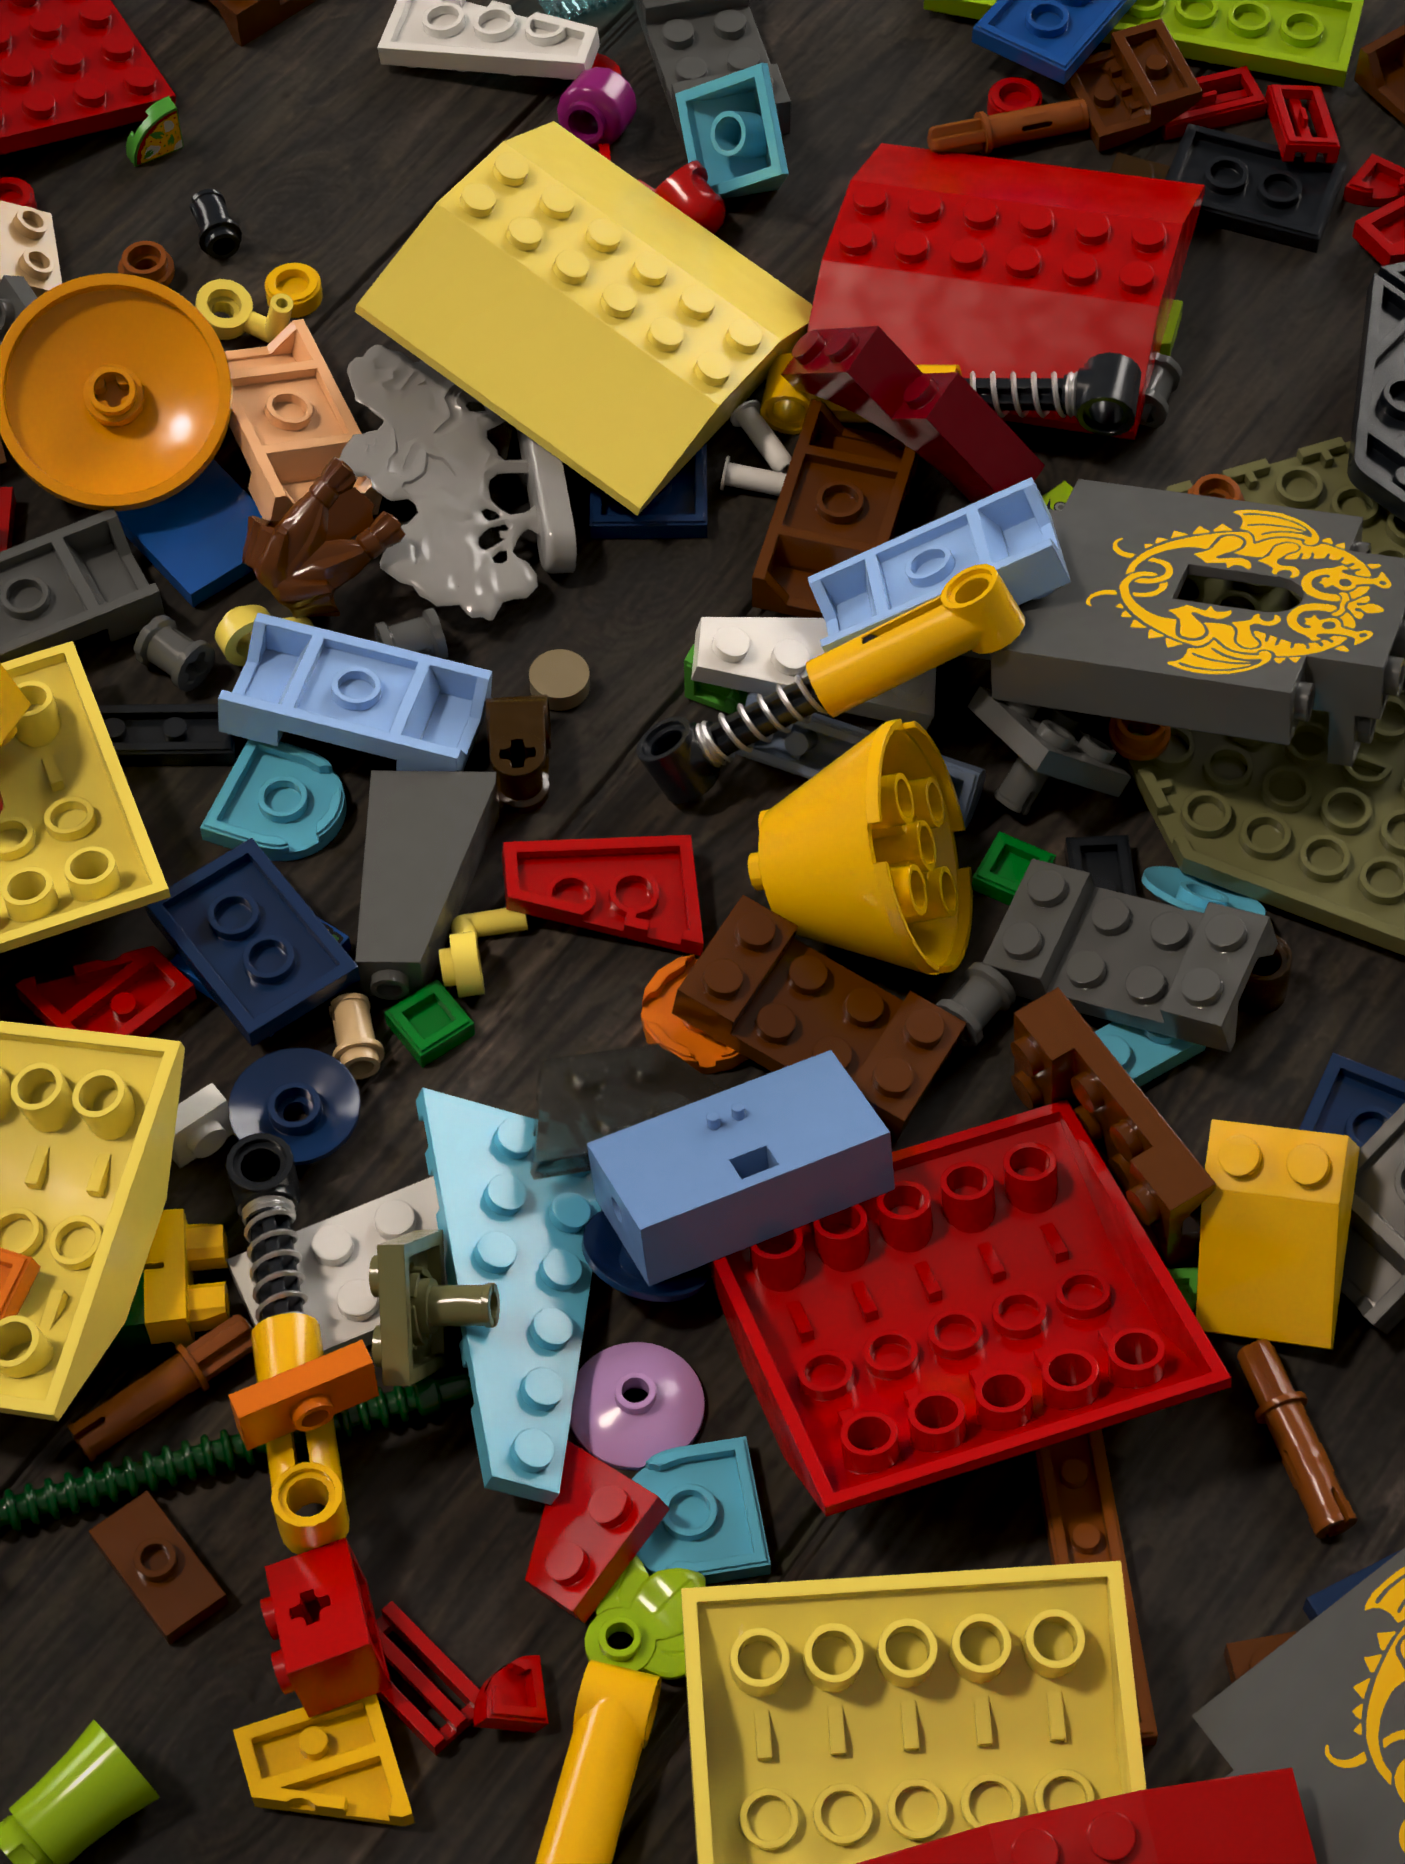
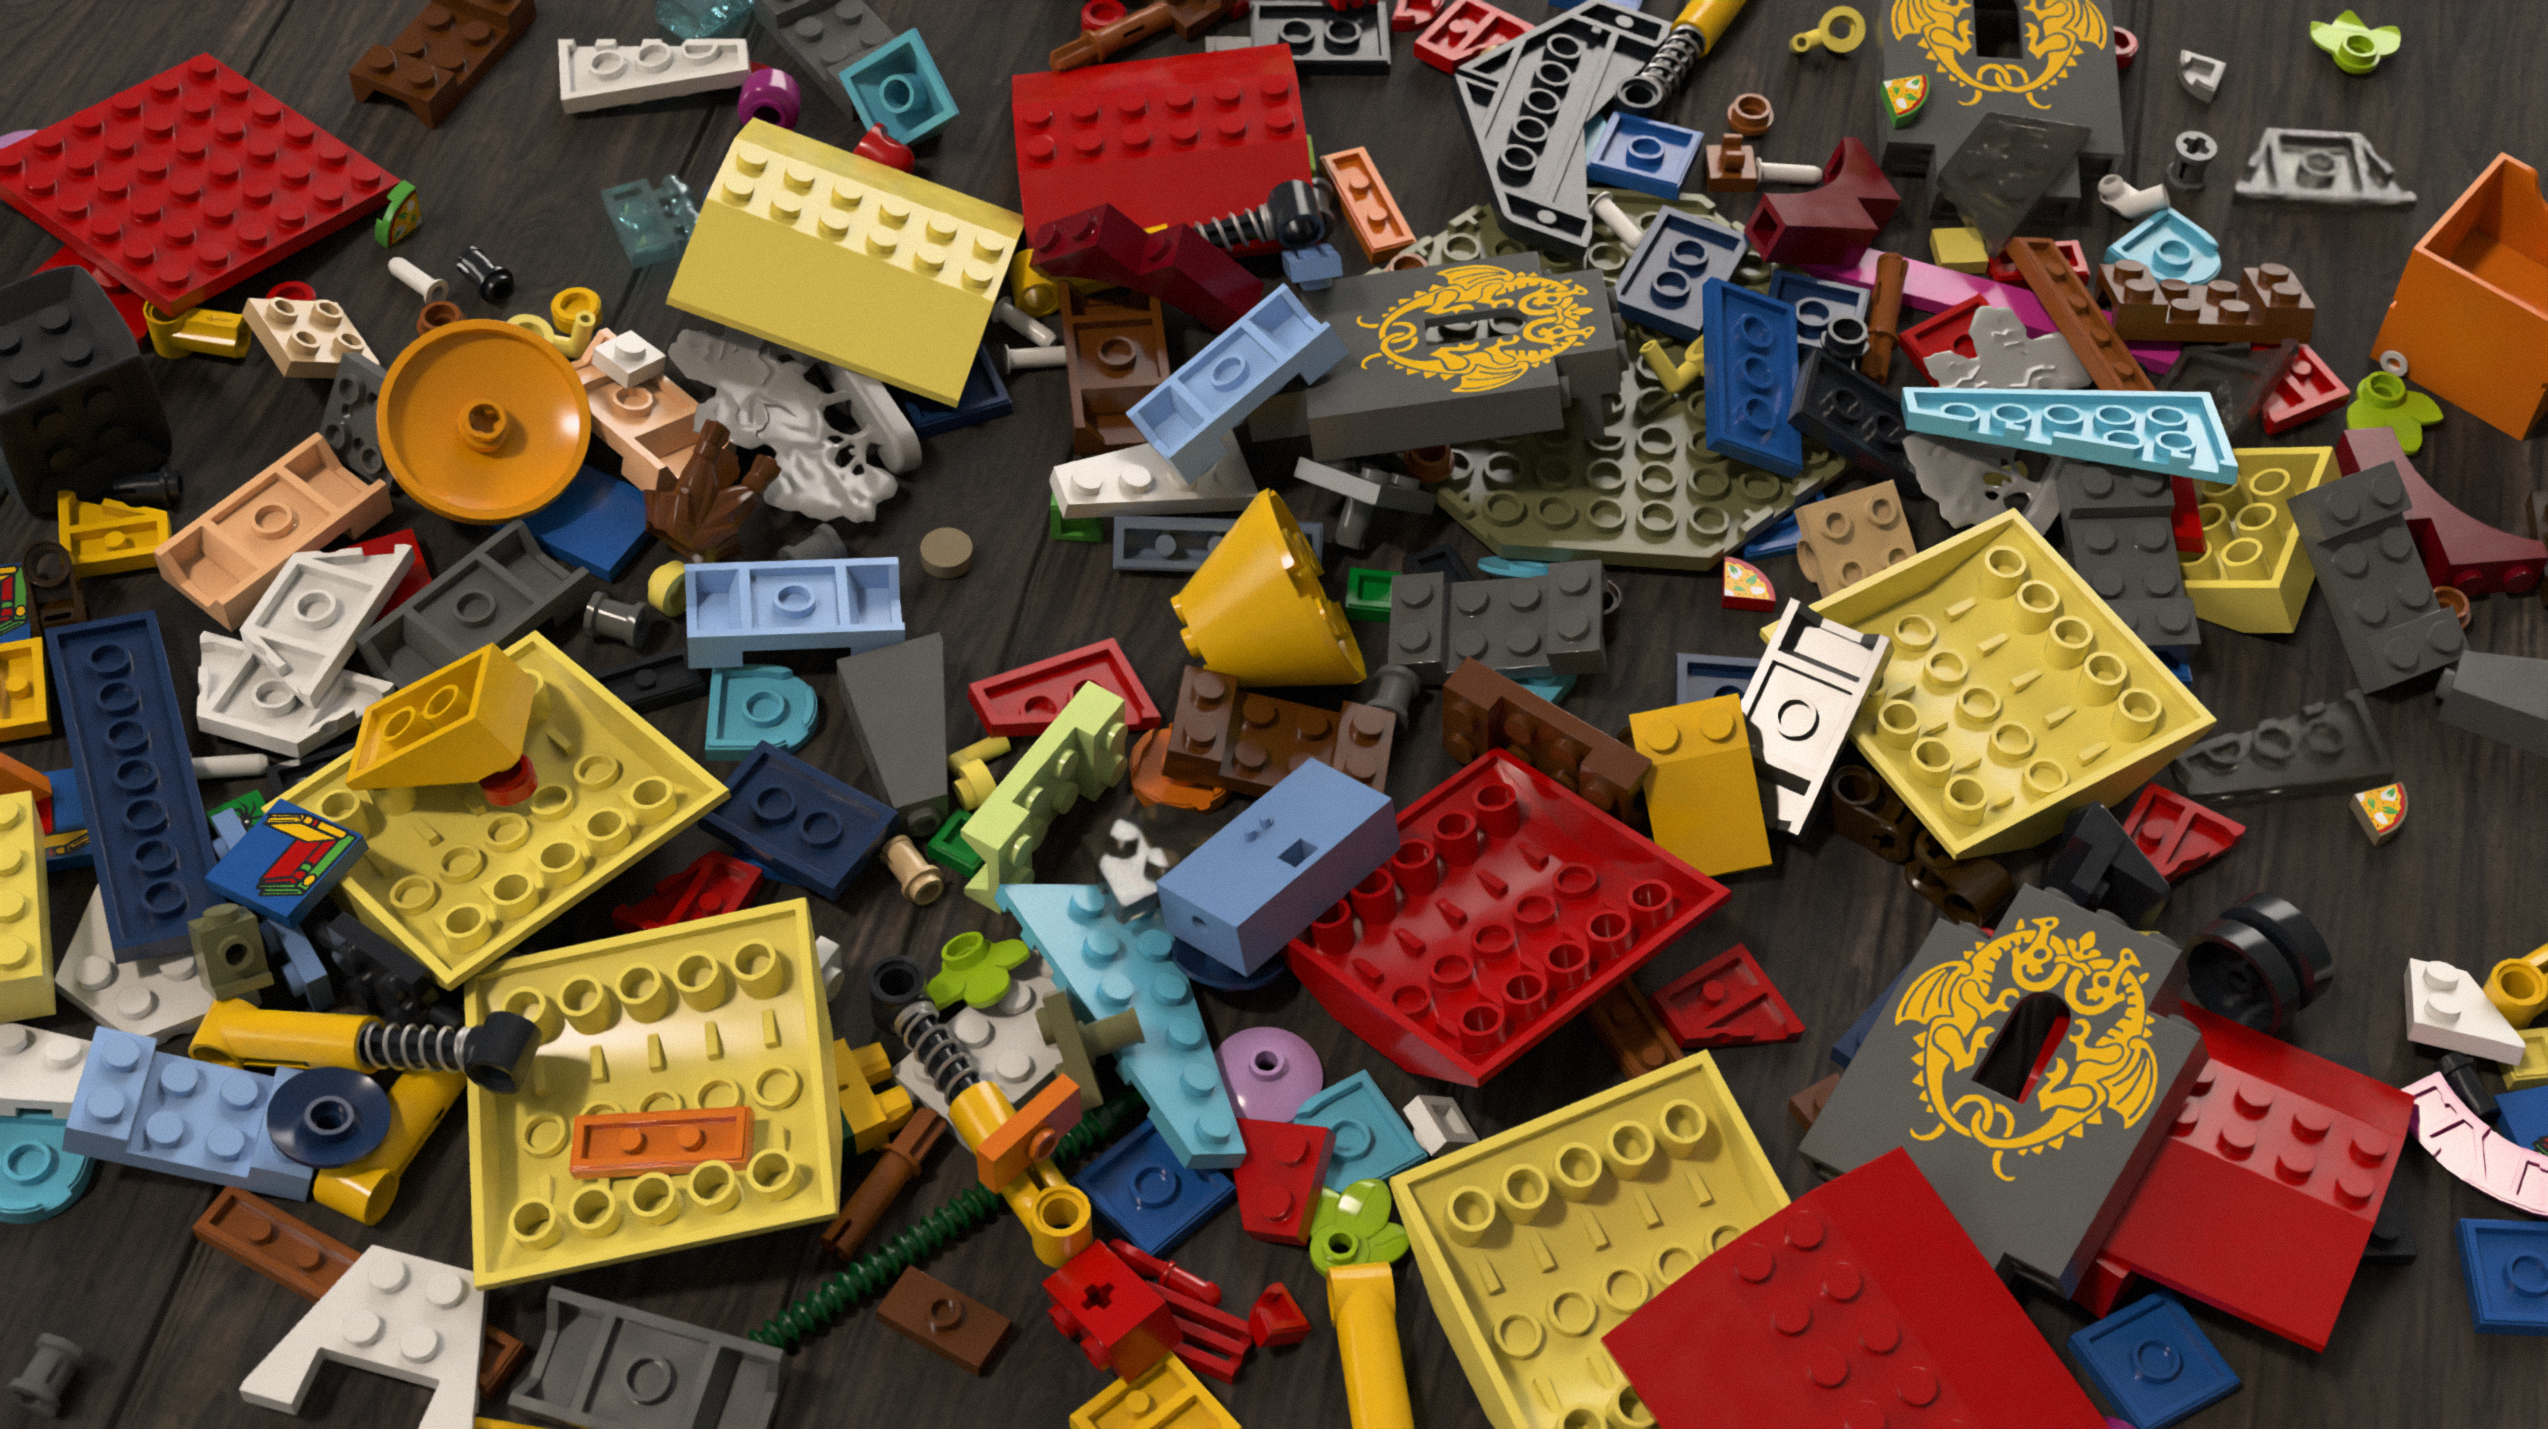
camera: 25 degrees left, 5 degrees down
dark blue dish [228,1048,361,1166] -> none
dark brown piece [486,694,552,813] -> none
piece [636,564,1025,804] -> none
dark orange axle [1237,1339,1358,1539] -> none
none -> white piece [388,257,449,305]
none -> white plate [591,330,666,389]
none -> clear light blue plate [600,174,700,269]
none -> lime plate [927,932,1031,1011]
none -> yellowish green piece [961,680,1128,915]
none -> blue tile [1069,1118,1236,1259]
none -> red piece [1107,1238,1222,1308]
none -> medium blue plate [1281,243,1343,290]
none -> orange tile [1319,146,1417,265]
none -> white plate [1403,1095,1480,1157]
none -> red wing [1647,942,1806,1048]

